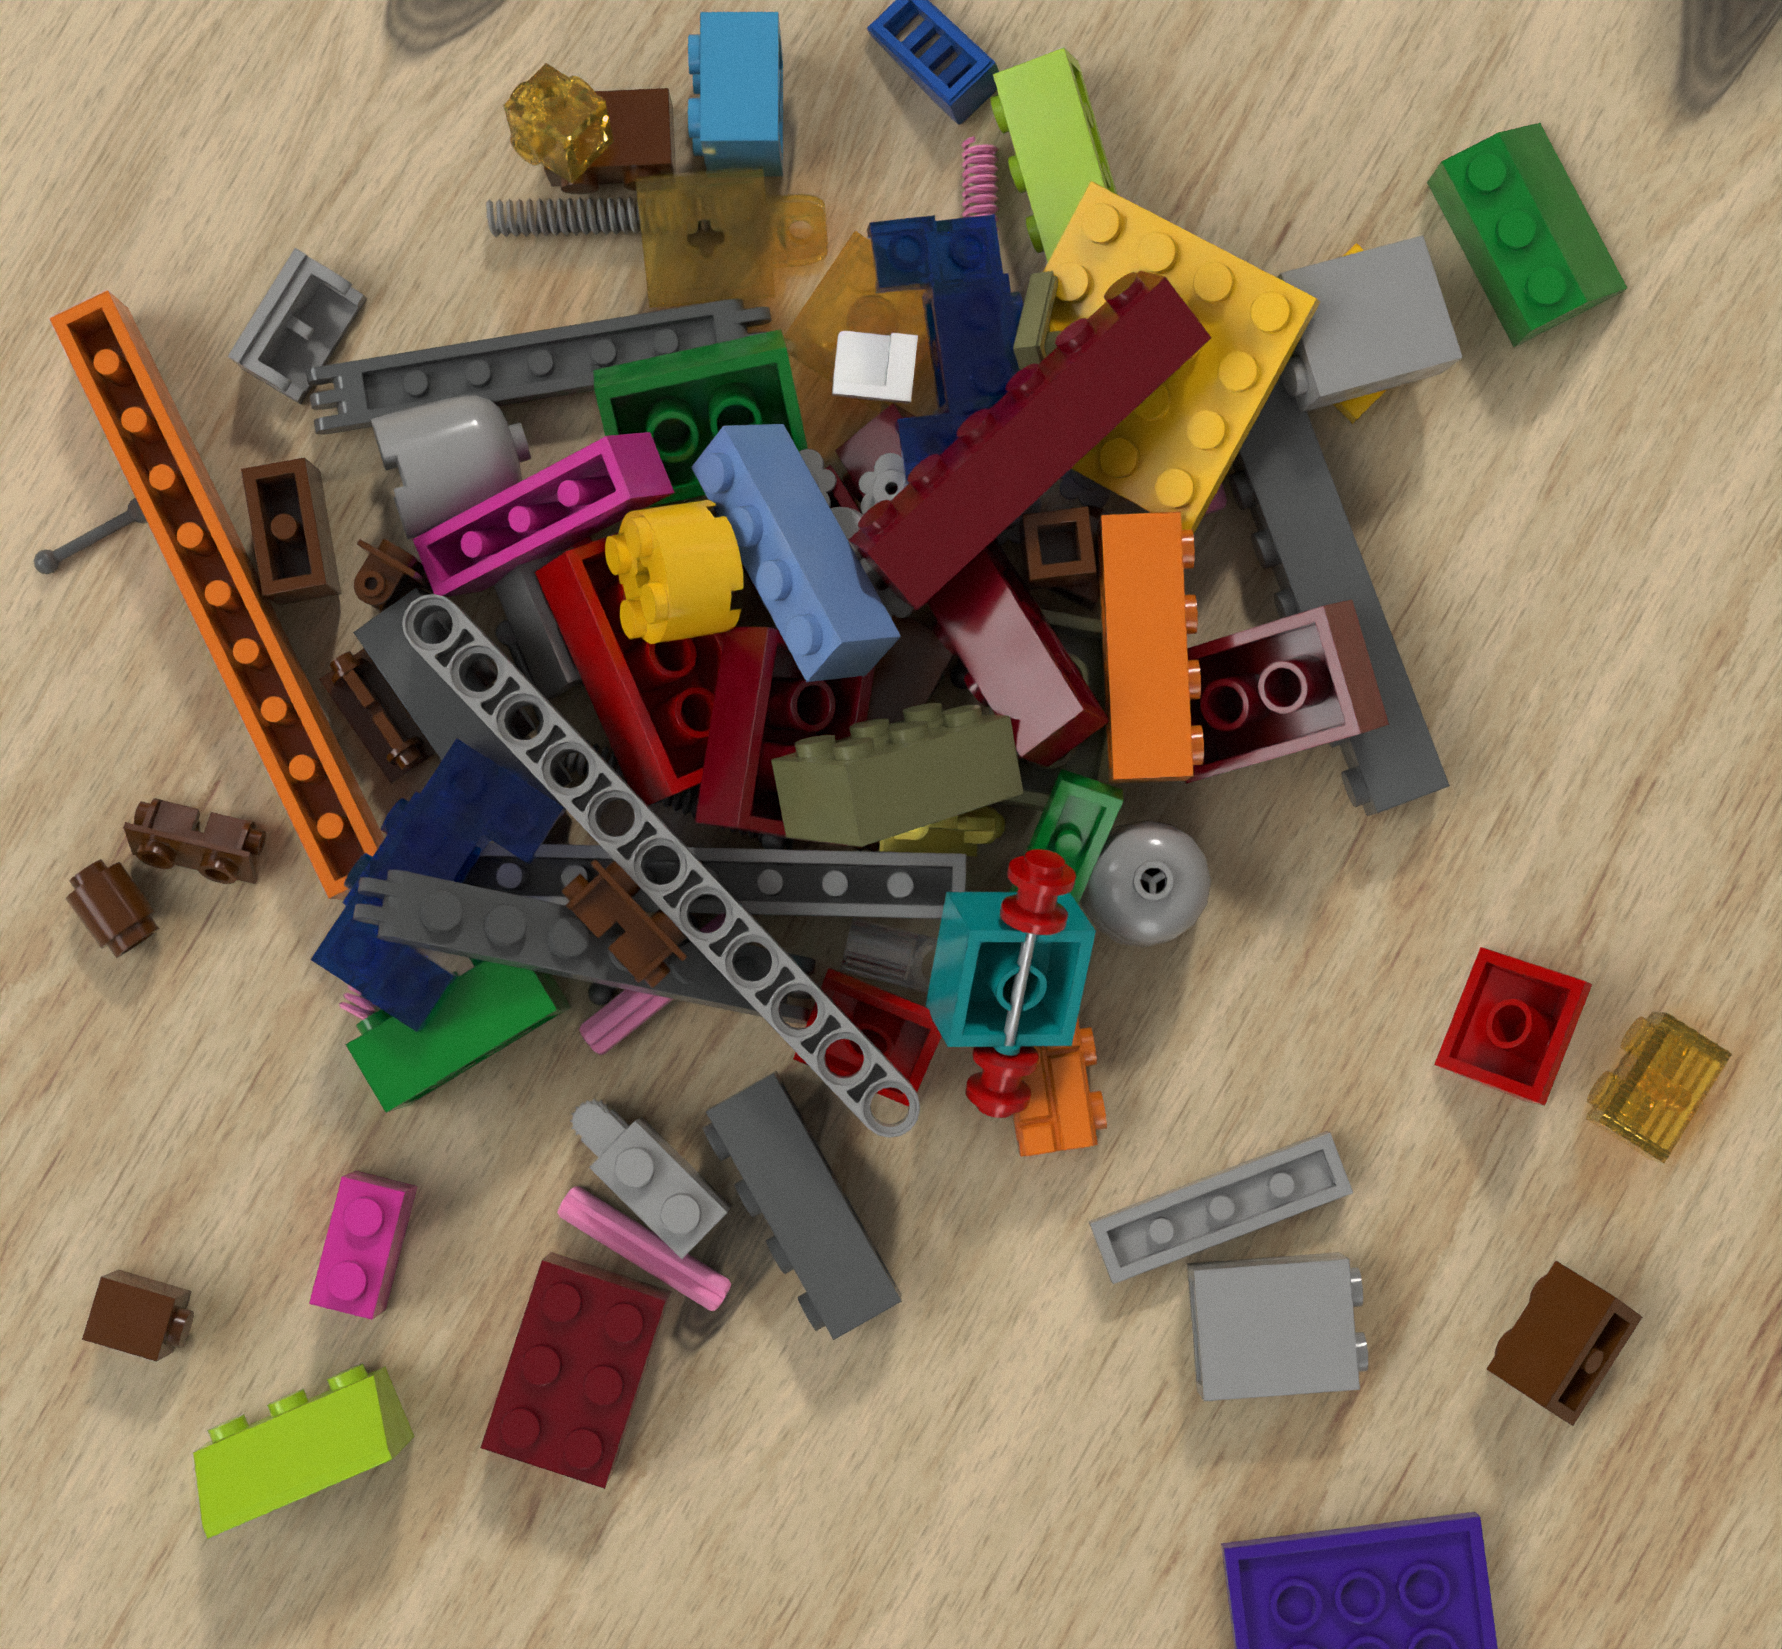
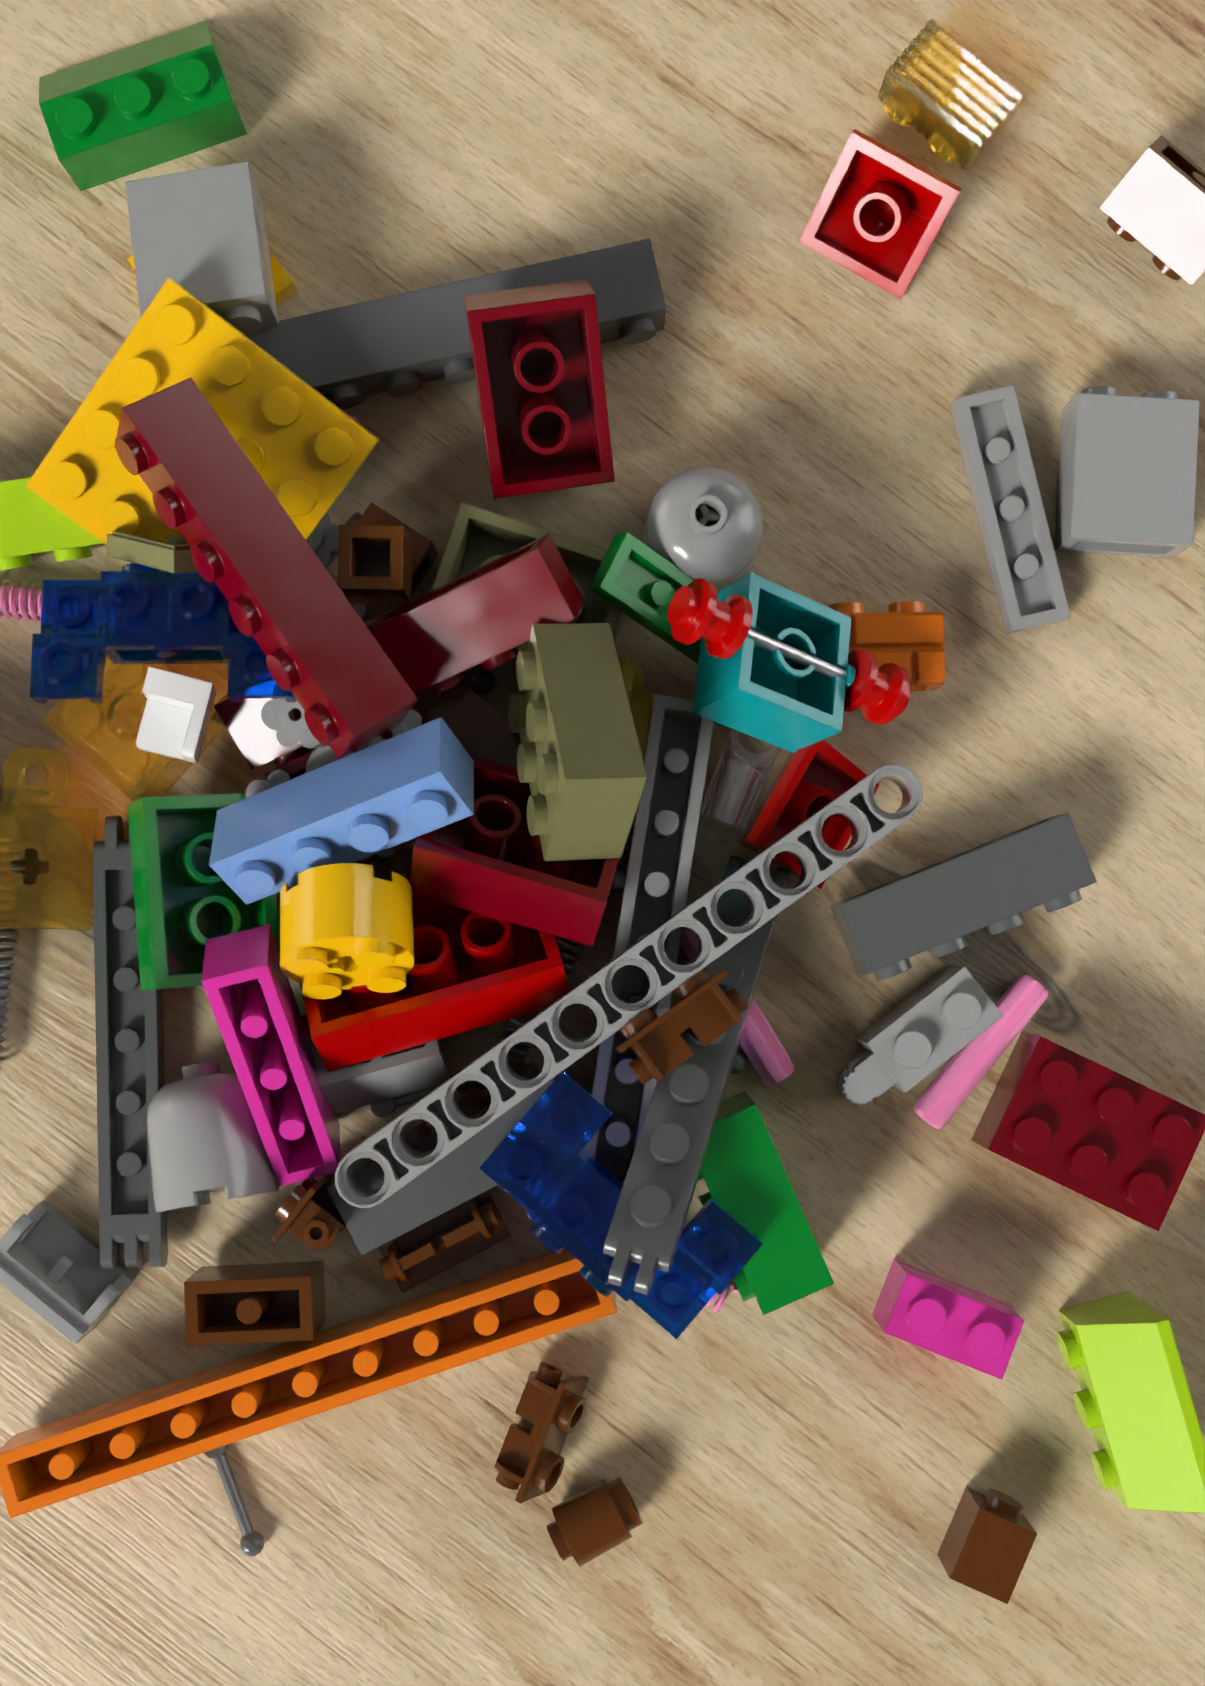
camera: 85 degrees left, 0 degrees up
orange brick [1097,512,1204,784] -> none

